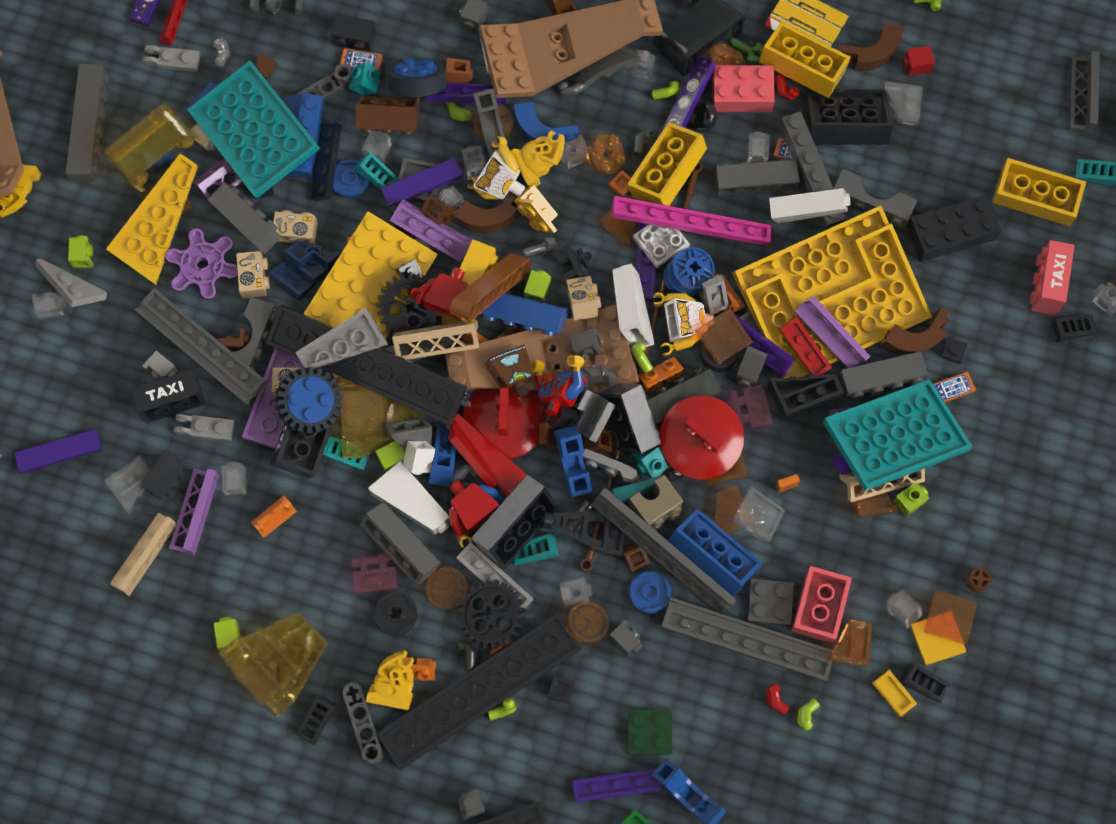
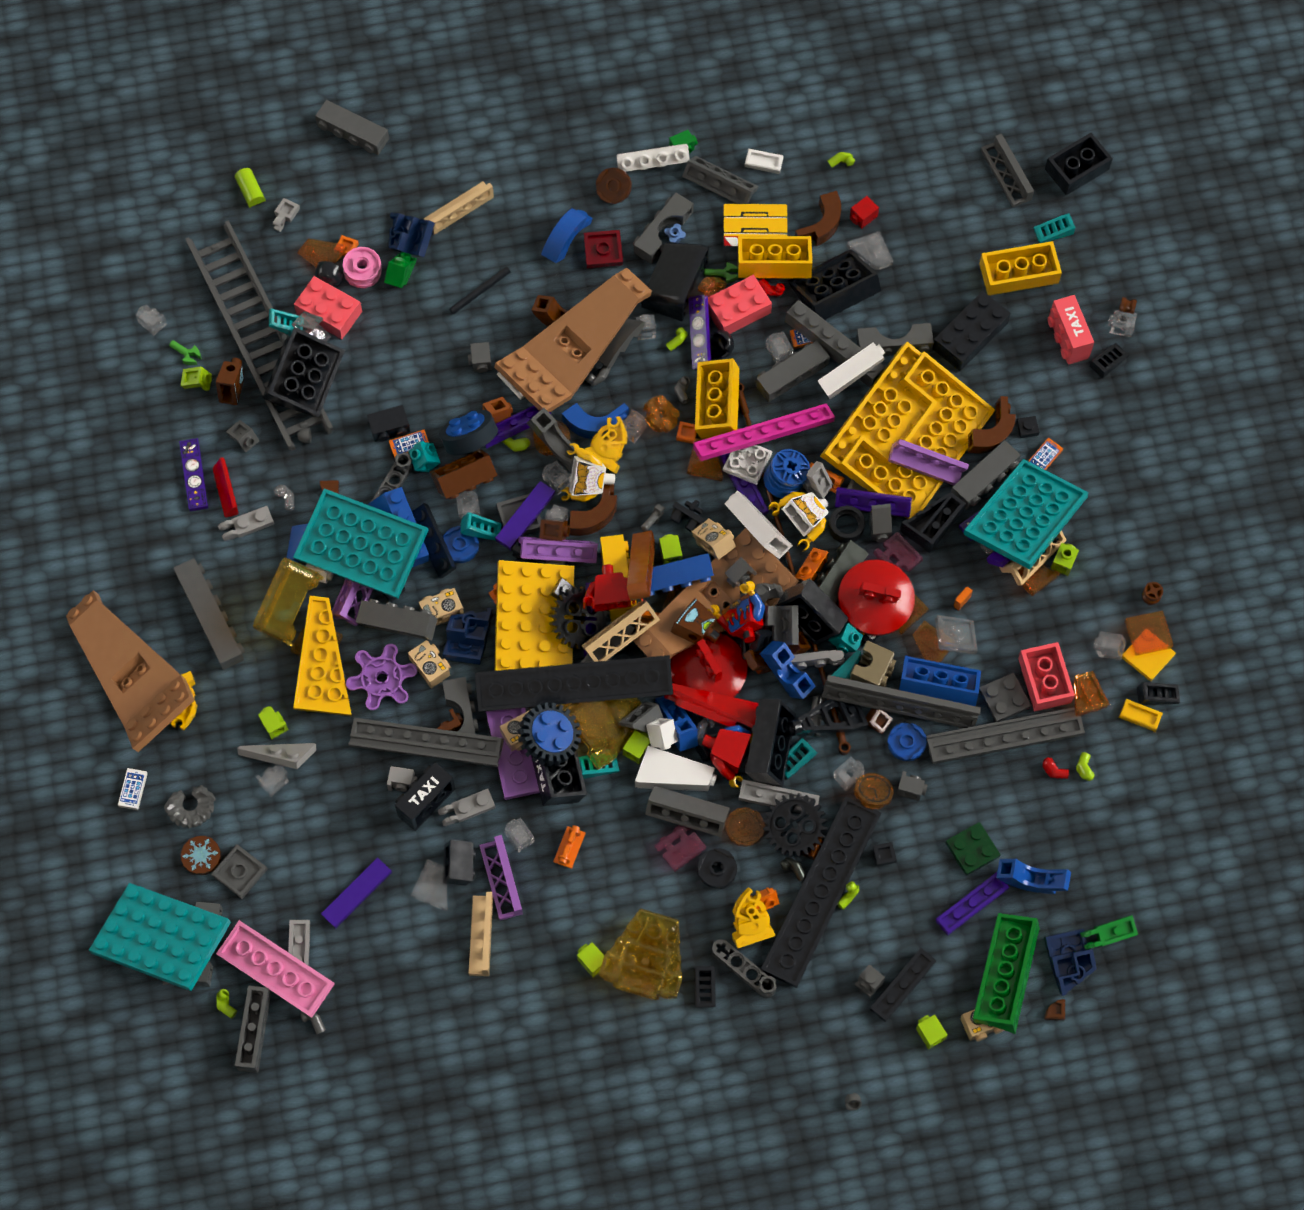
camera: 30 degrees left, 5 degrees down
light grey wing [295,308,388,369] -> none
yellow bracket [514,185,558,233] -> none
lime arm [631,342,653,373] -> none
clear orange tile [695,308,753,365] -> none
red plate [778,317,832,375] -> none

